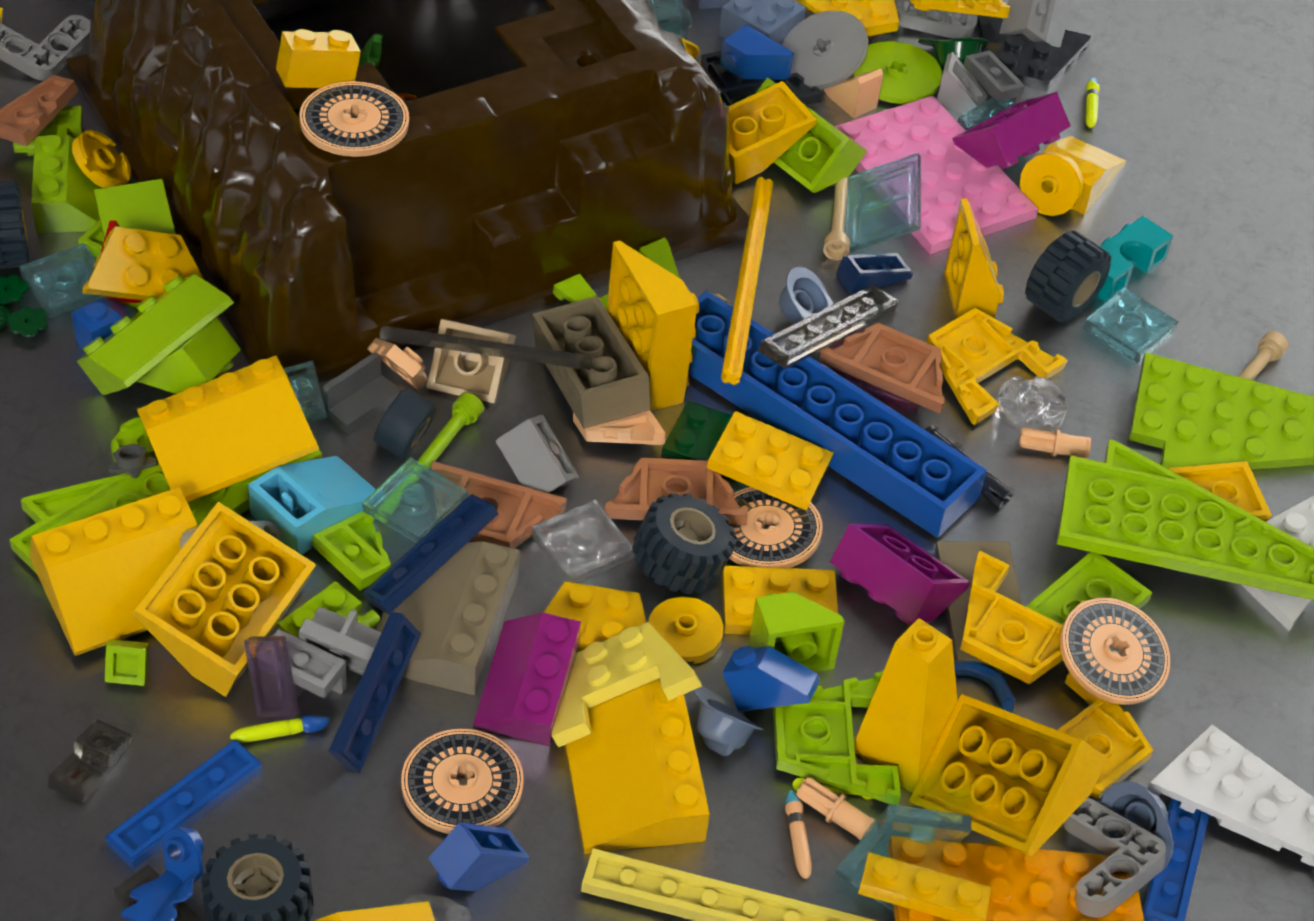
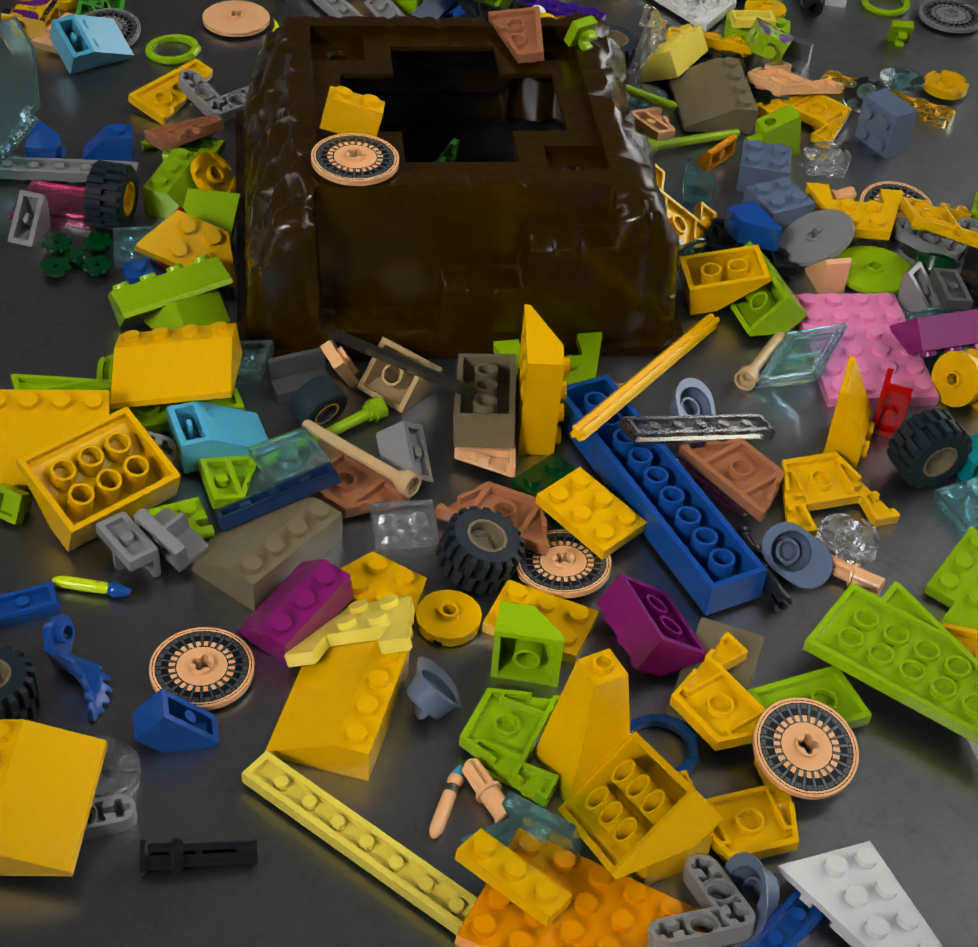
camera: 25 degrees right, 5 degrees down
dark grey plate [108,444,157,478] -> none
clear purple tile [244,636,299,718] -> none
dark blue tile [328,612,421,773] -> none
blue slope [722,646,820,712] -> none
dark blue slope [836,253,913,294] -> none
none -> blue plant [42,615,112,721]
none -> tan piece [302,419,422,498]
none -> sand blue piece [761,522,833,589]
none -> red panel [872,368,913,438]

